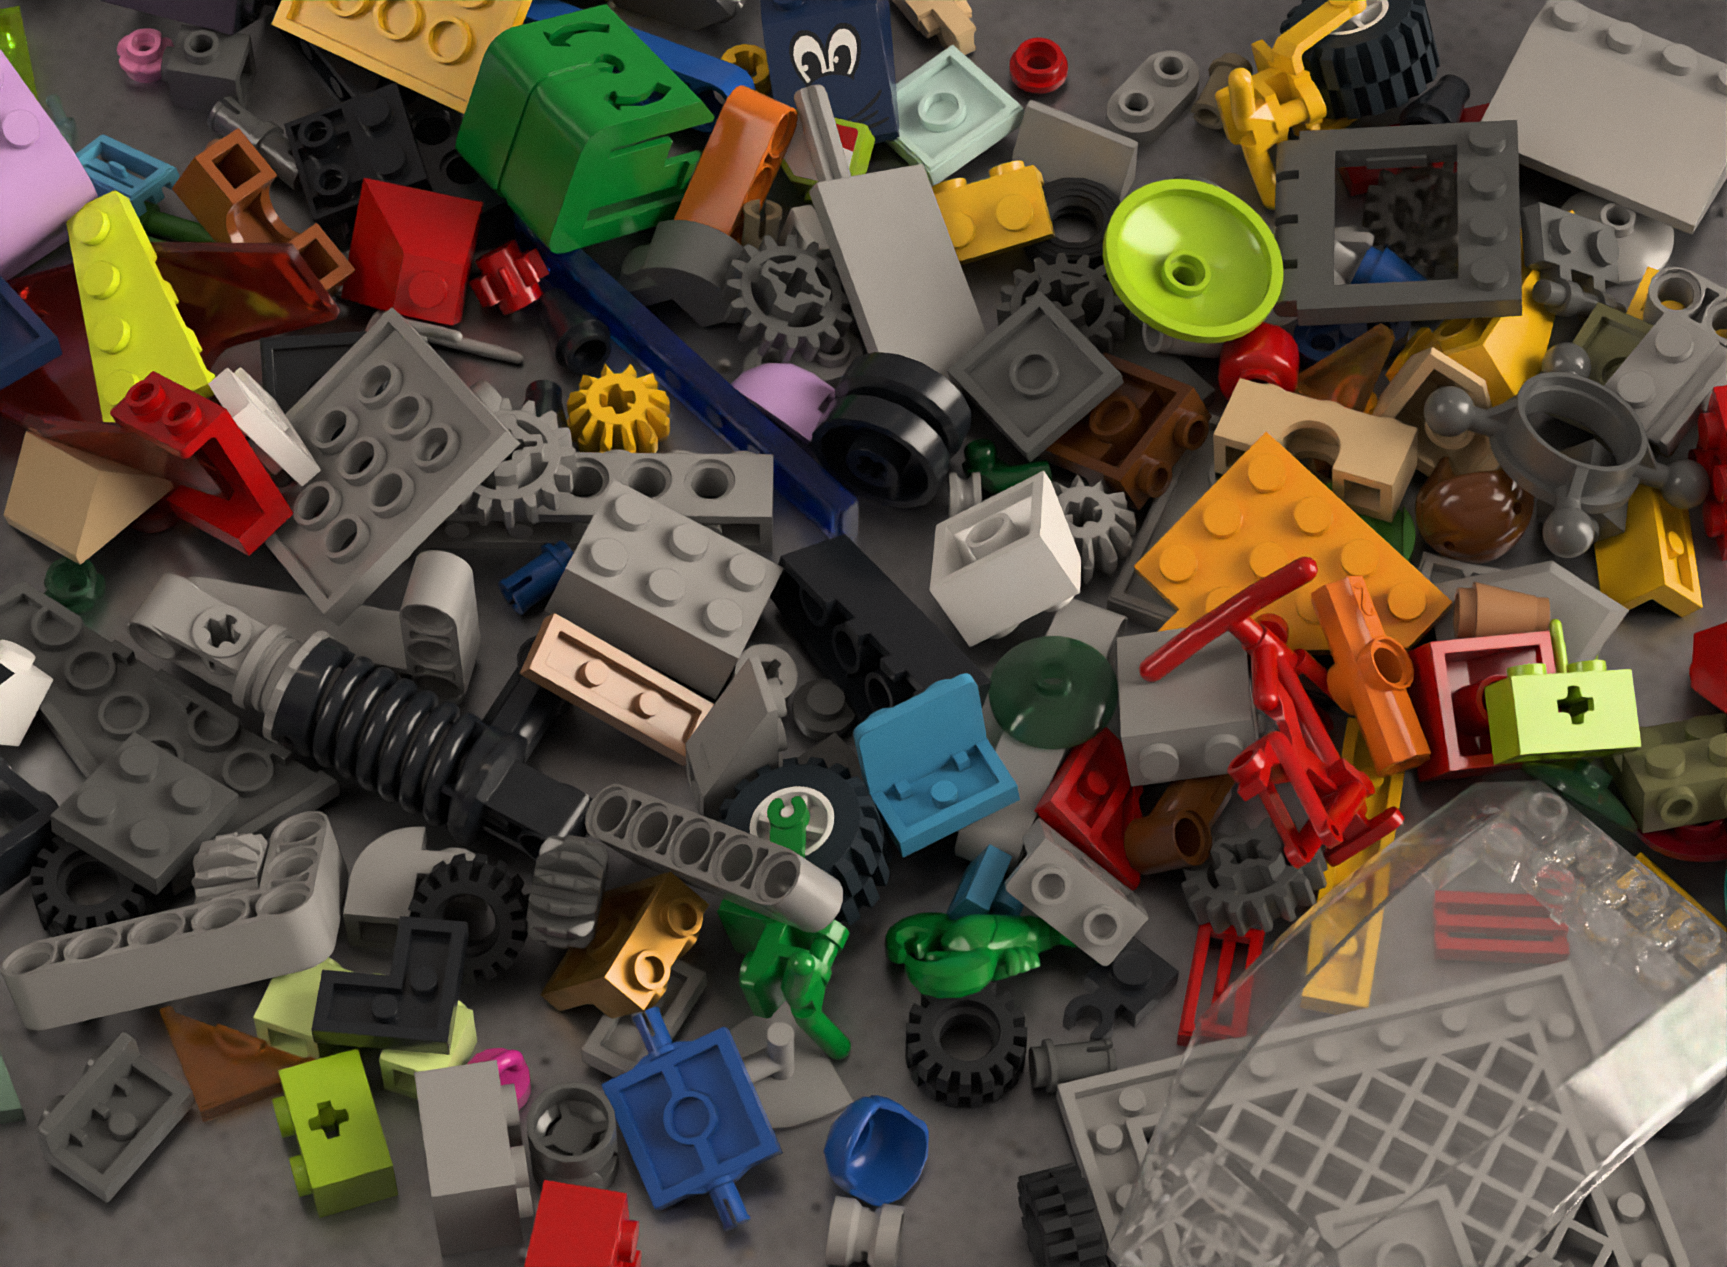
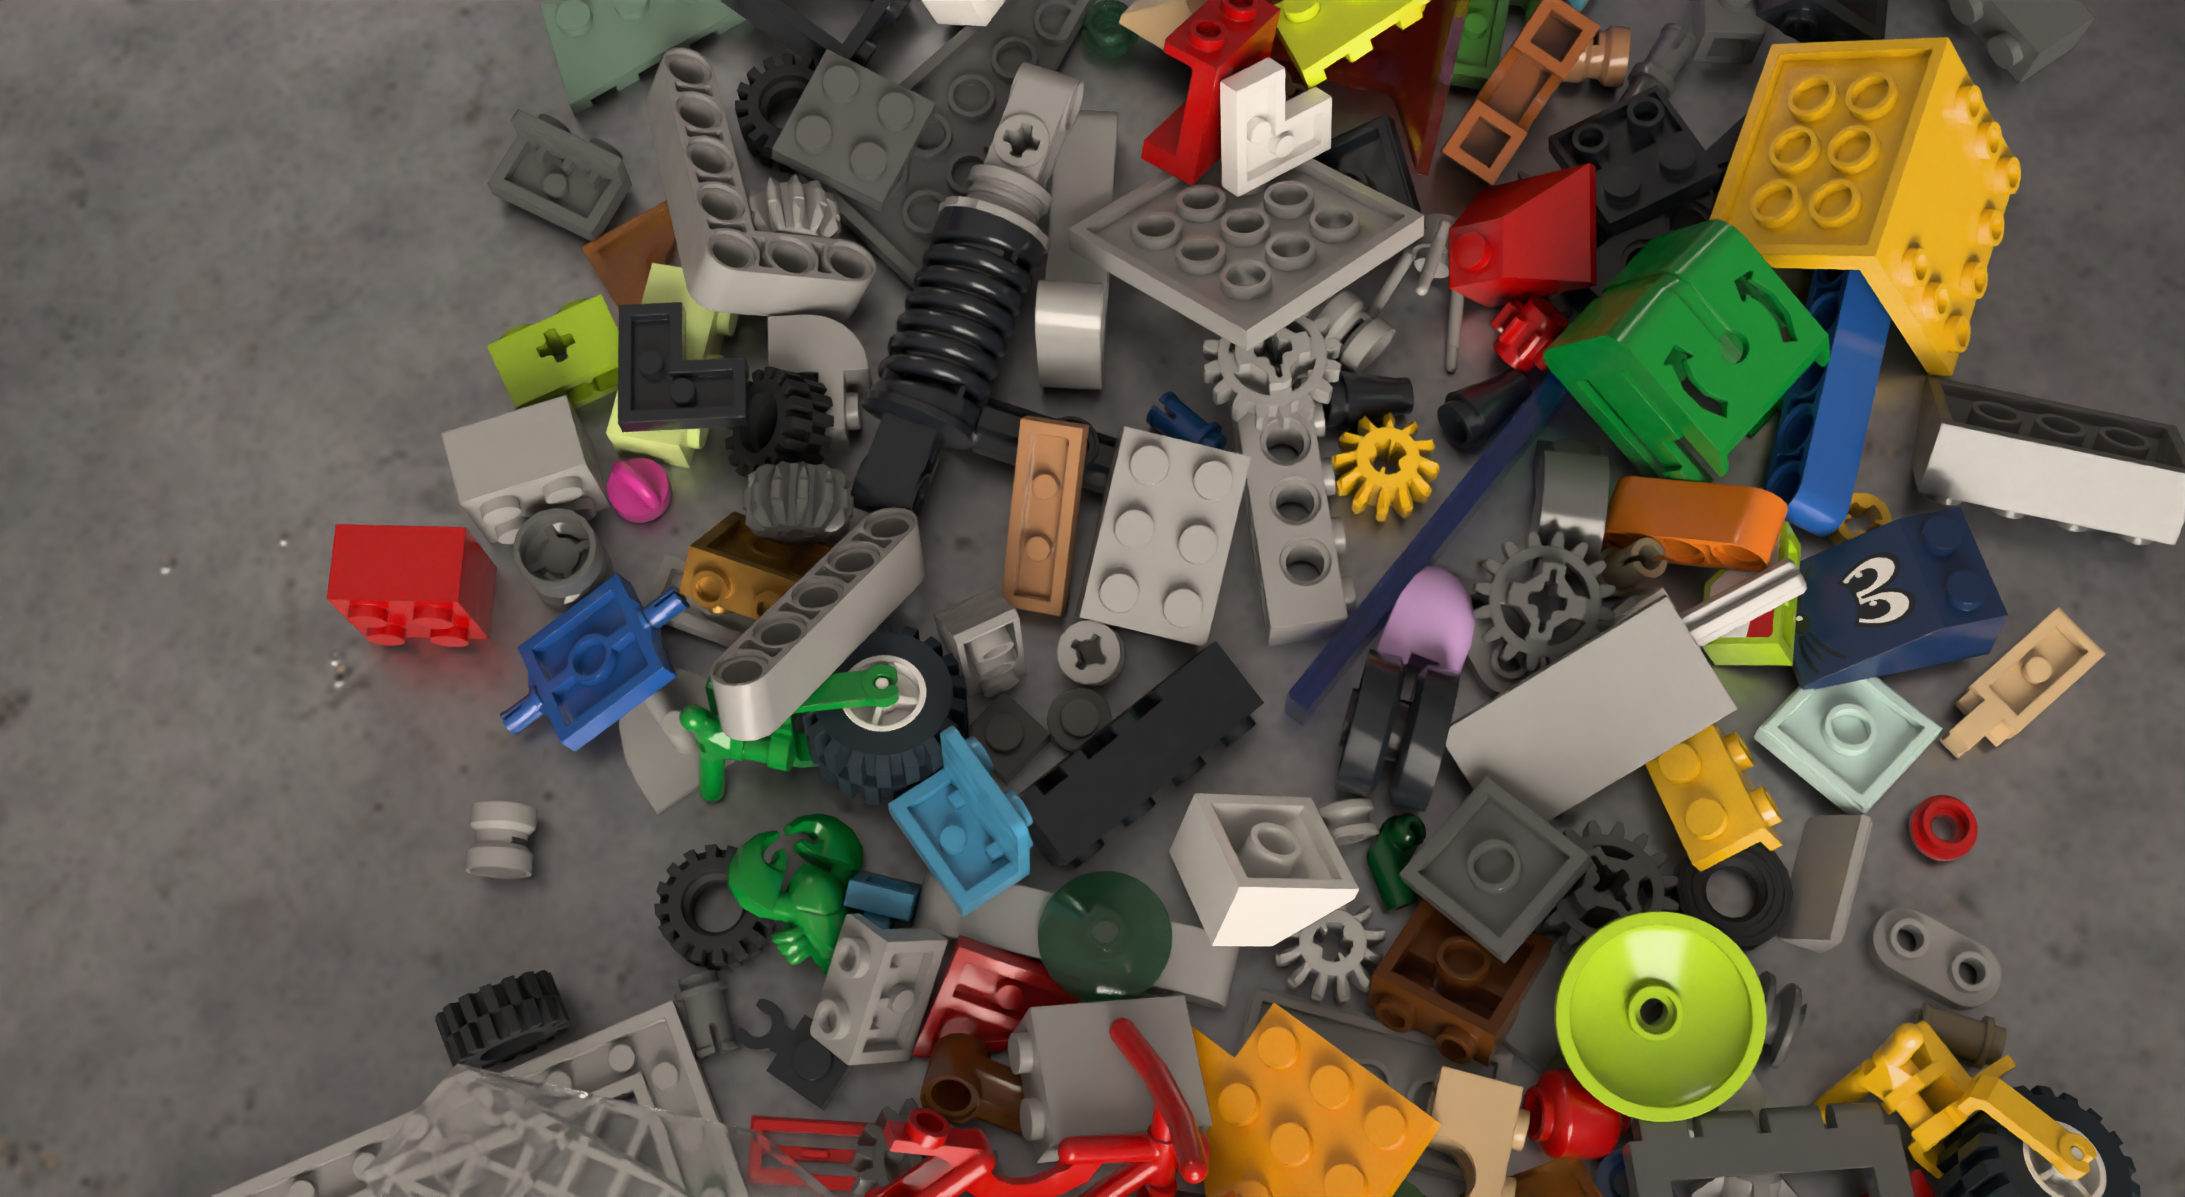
camera: 85 degrees right, 15 degrees up
blue hair [823,1095,929,1207] -> none

